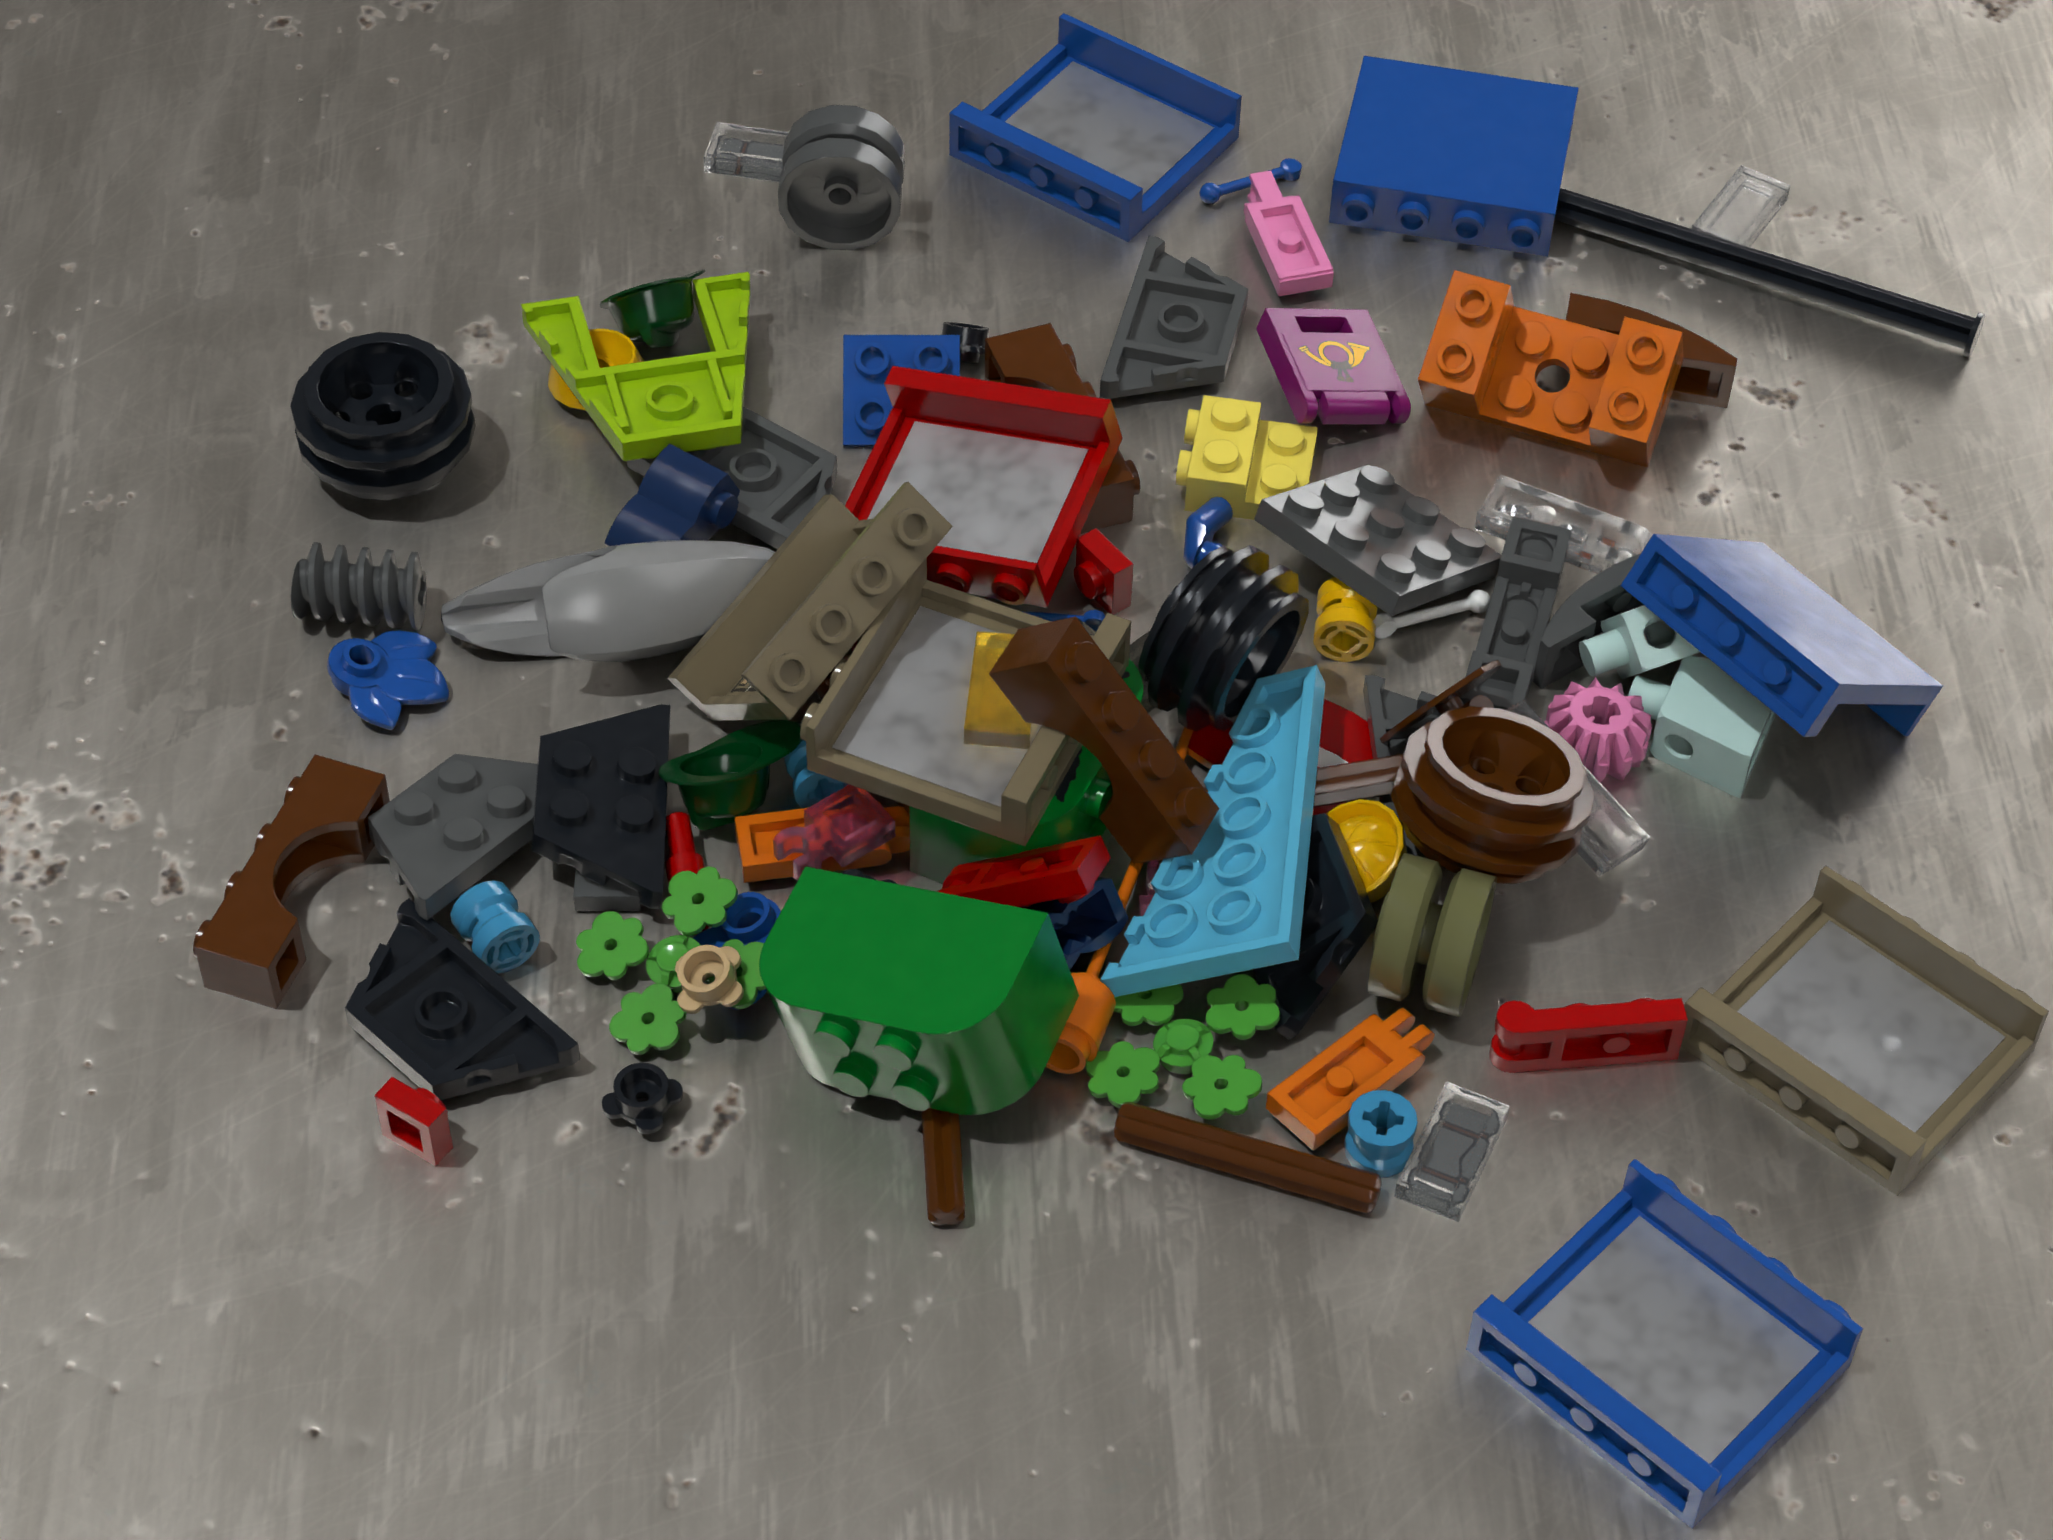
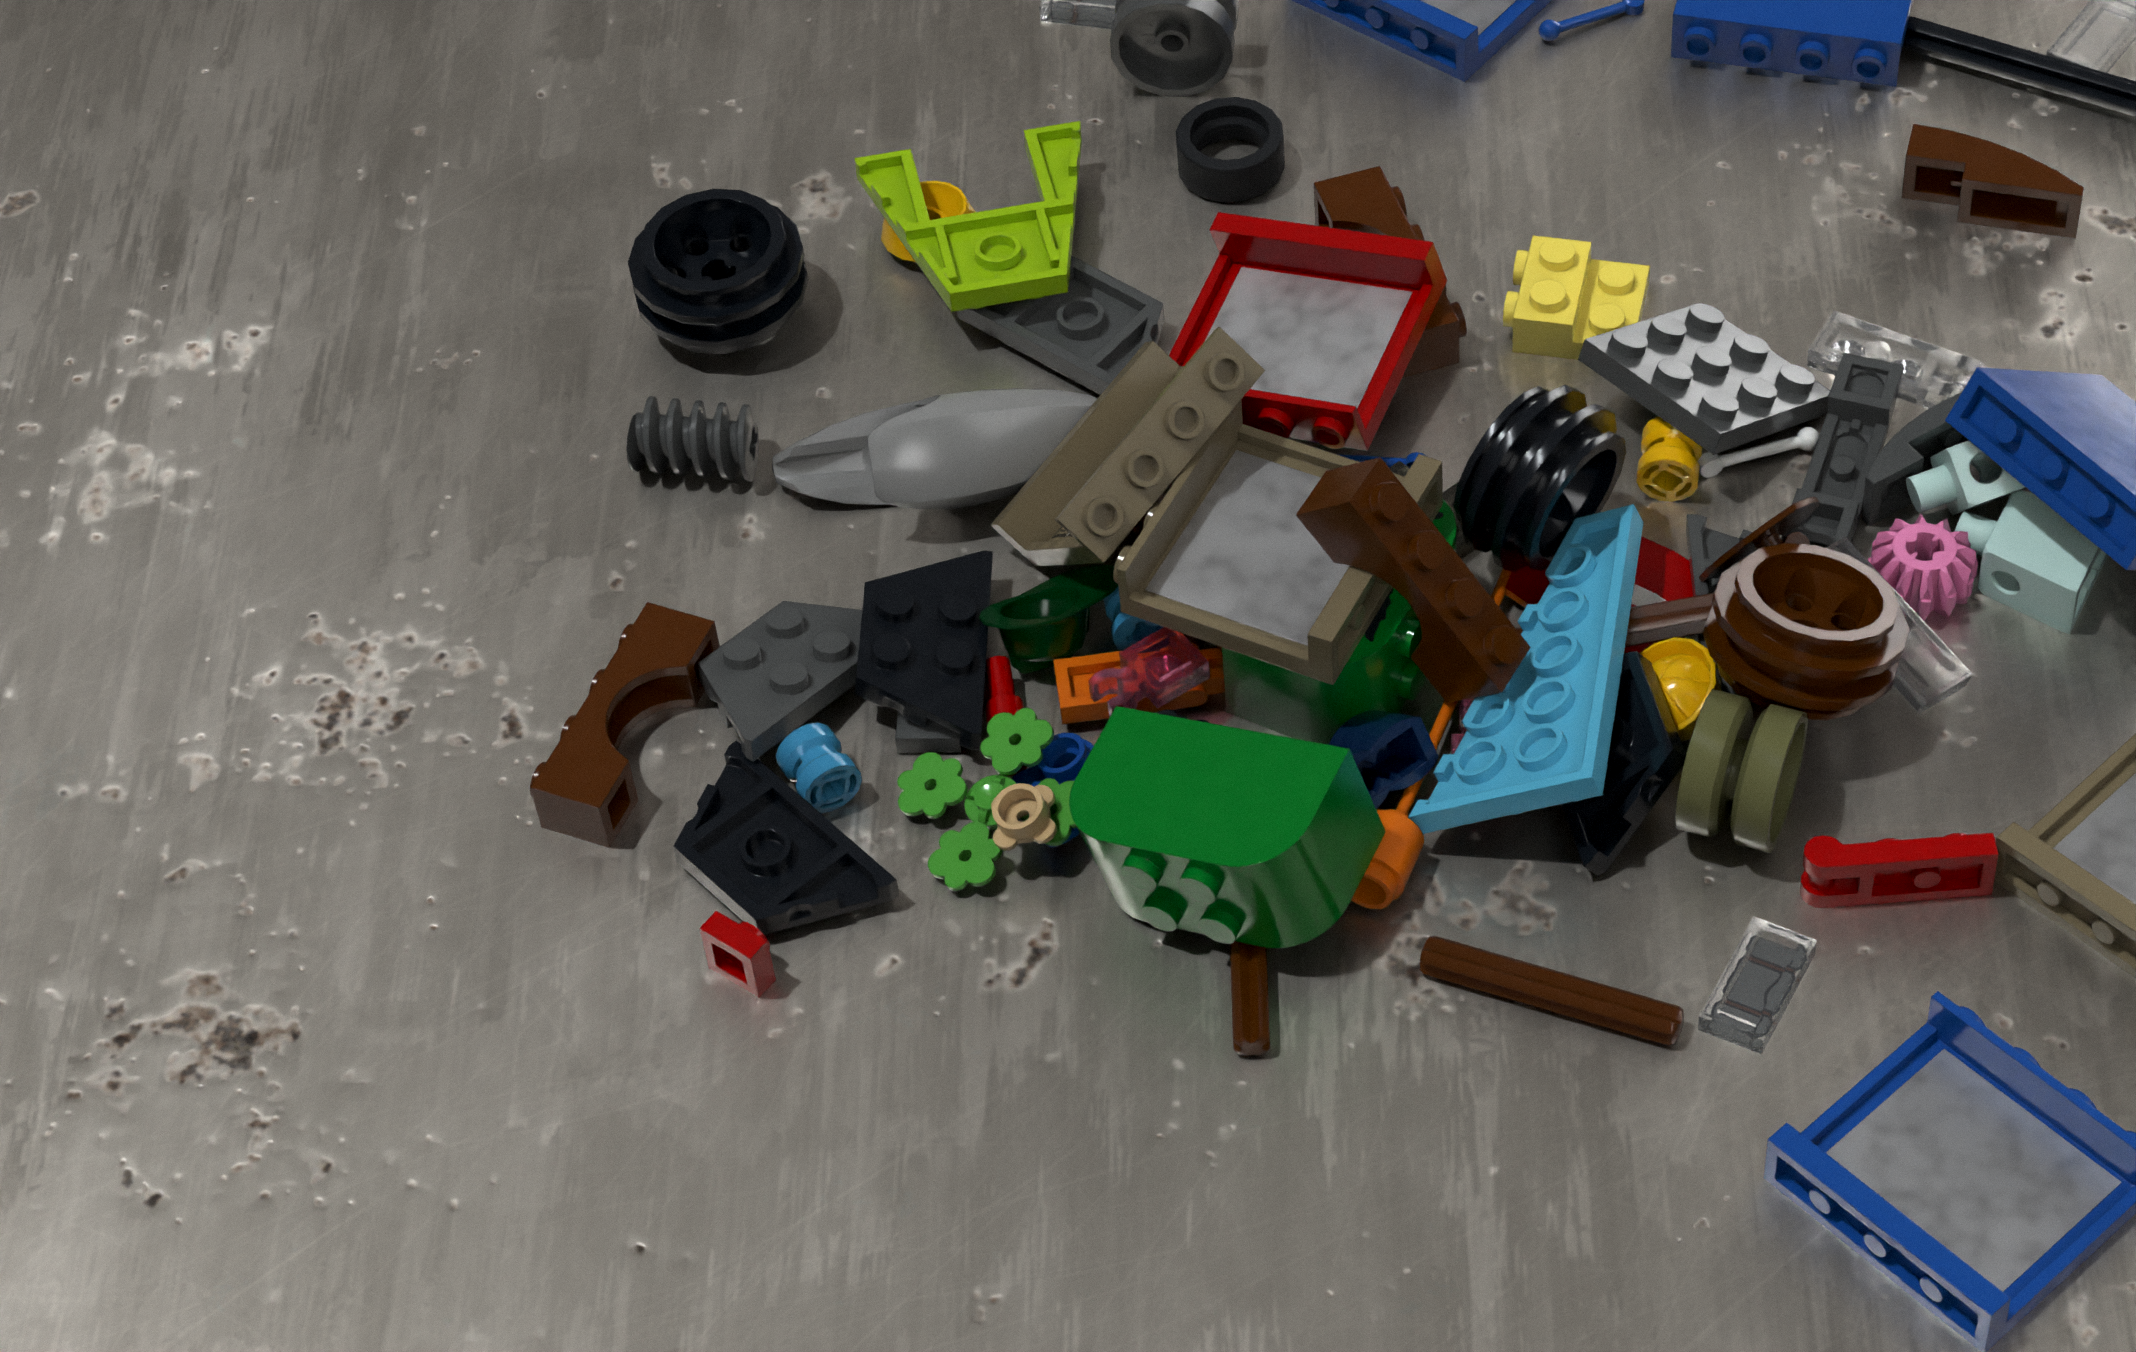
camera: 10 degrees right, 0 degrees up
blue plate [327,630,449,730] -> none
dark green piece [600,269,706,348] -> none
black plate [602,1063,683,1134] -> none
dark blue brick [605,444,740,547] -> none
blue hinge [843,335,960,447] -> none
red plate [937,835,1111,909] -> none
black plate [942,322,989,363] -> none
clear yellow tile [964,631,1033,749] -> none
red plate [1074,528,1134,615] -> none
bright green plant [1085,974,1280,1119] -> none
dark grey wing [1100,235,1248,399] -> none
blue arm [1184,497,1233,569] -> none
bright pink hinge [1243,170,1334,297] -> none
container [1256,308,1411,424] -> none
orange hinge [1266,1008,1435,1151] -> none
dark azure wheel [1344,1090,1418,1178] -> none
orange plate [1418,270,1683,468] -> none
none -> black tyre [1176,97,1285,202]

